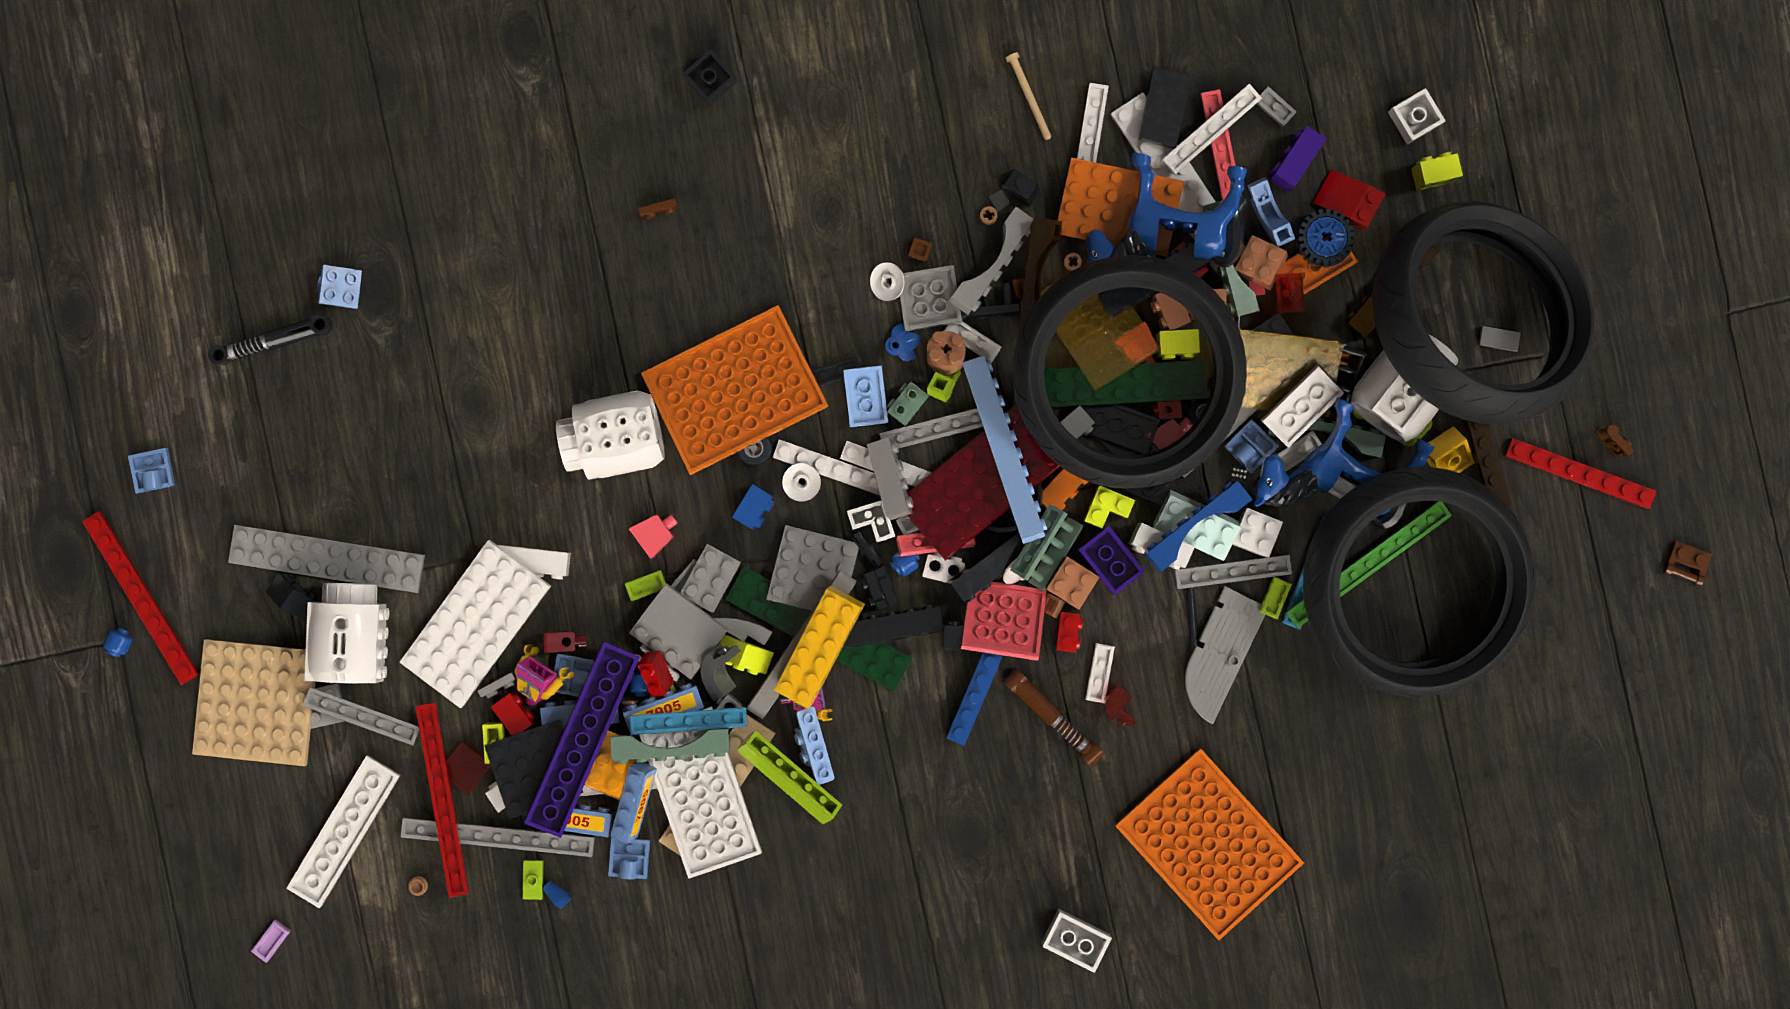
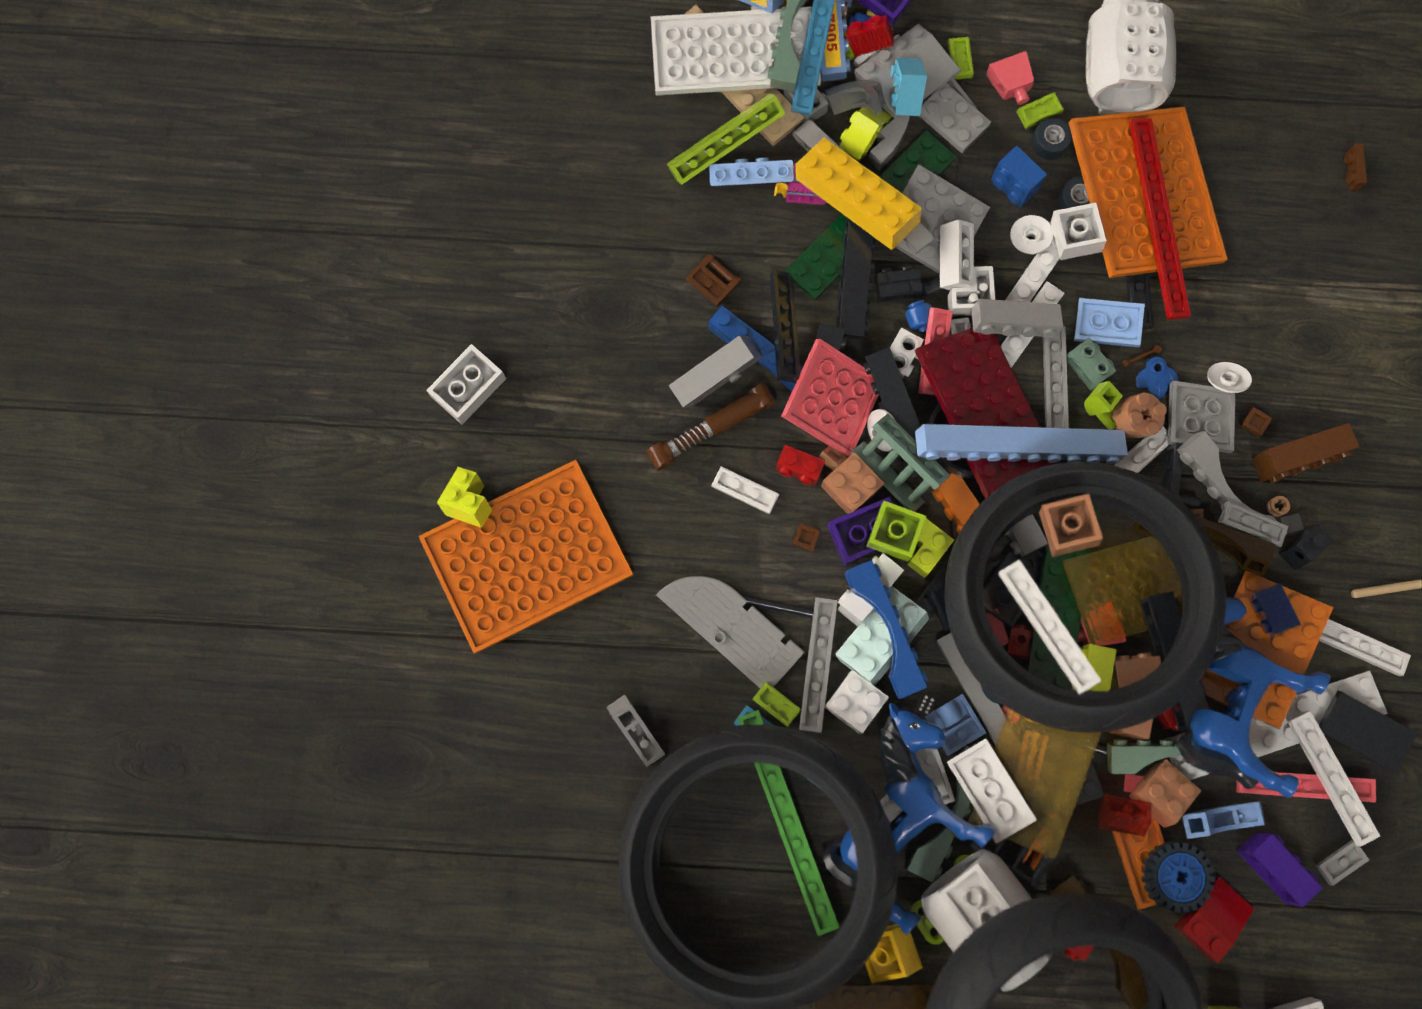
camera: 105 degrees right, 10 degrees down
clear red brick [1104,684,1136,728] -> none
none -> neon yellow brick [437,467,492,528]
none -> light grey slope [606,695,665,767]
none -> light grey brick [669,335,763,407]
none -> reddish brown plate [686,253,743,307]
none -> black plate [770,269,800,384]
none -> reddish brown plate [792,523,820,552]
none -> lime brick [866,501,926,562]
none -> medium azure brick [890,57,927,116]
none -> white brick [940,219,974,290]
none -> white plate [999,560,1101,695]
none -> lime plate [1017,92,1064,129]
none -> black wheel [1032,118,1072,160]
none -> nougat brick [1039,494,1103,557]
none -> white brick [1051,203,1106,260]
none -> reddish brown hinge [1121,345,1162,367]
none -> red plate [1129,118,1191,320]
none -> light grey tile [1219,501,1289,547]
none -> clear blue brick [1250,583,1301,638]
none -> reddish brown brick [1251,423,1359,484]

